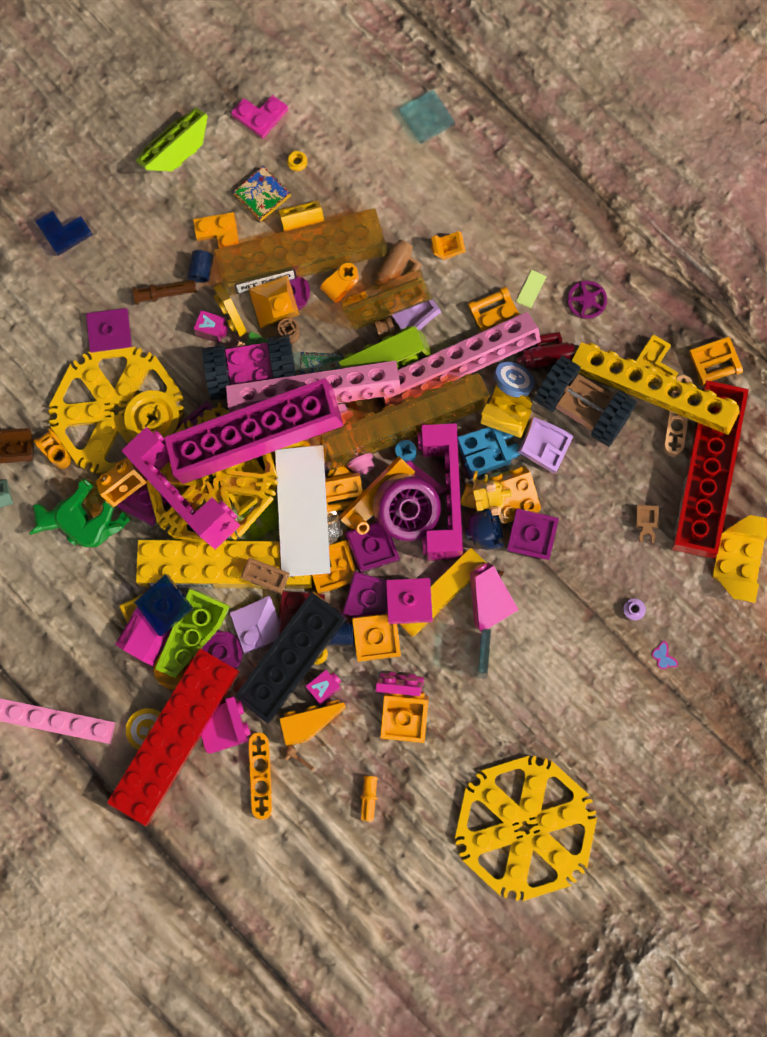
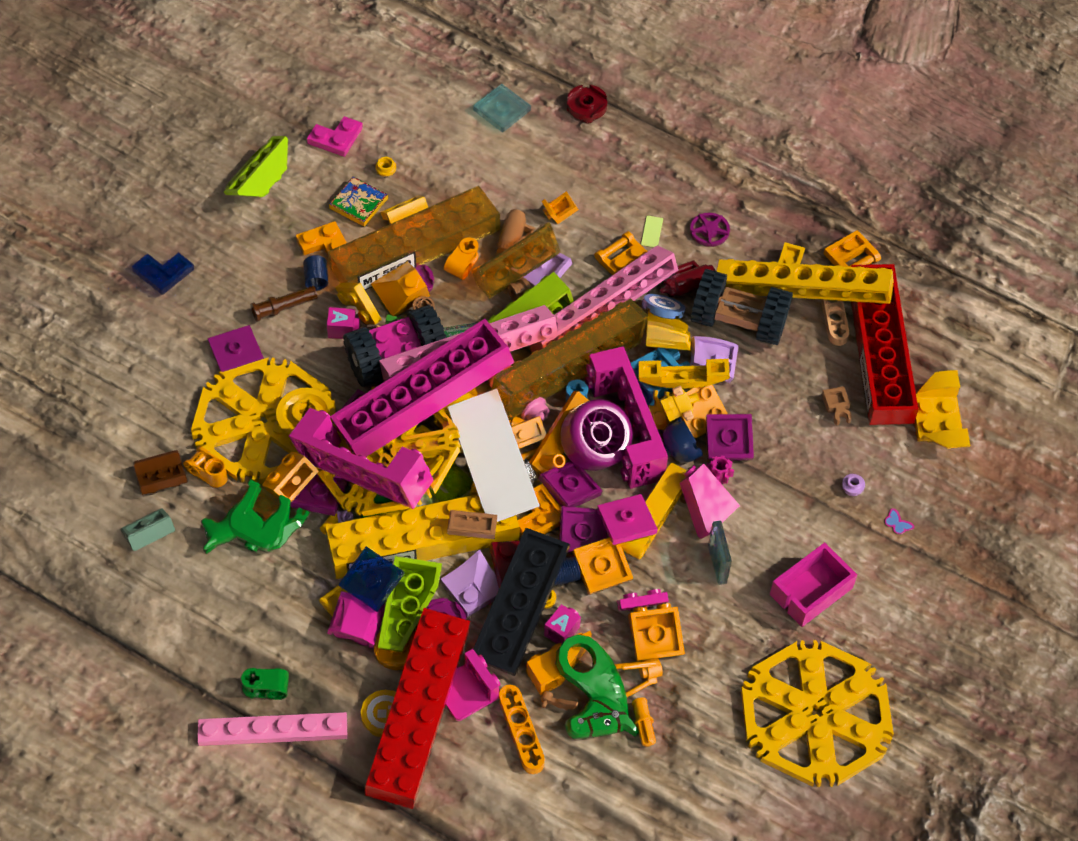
camera: 25 degrees left, 20 degrees down
none -> green piece [241,668,289,700]
none -> arm [320,510,354,535]
none -> green animal [555,635,639,739]
none -> dark red plate [567,85,608,124]
none -> light orange plant [614,658,663,698]
none -> yellow slope [639,359,730,389]
none -> dark pink gear [706,455,734,484]
none -> dark pink piece [770,542,857,627]

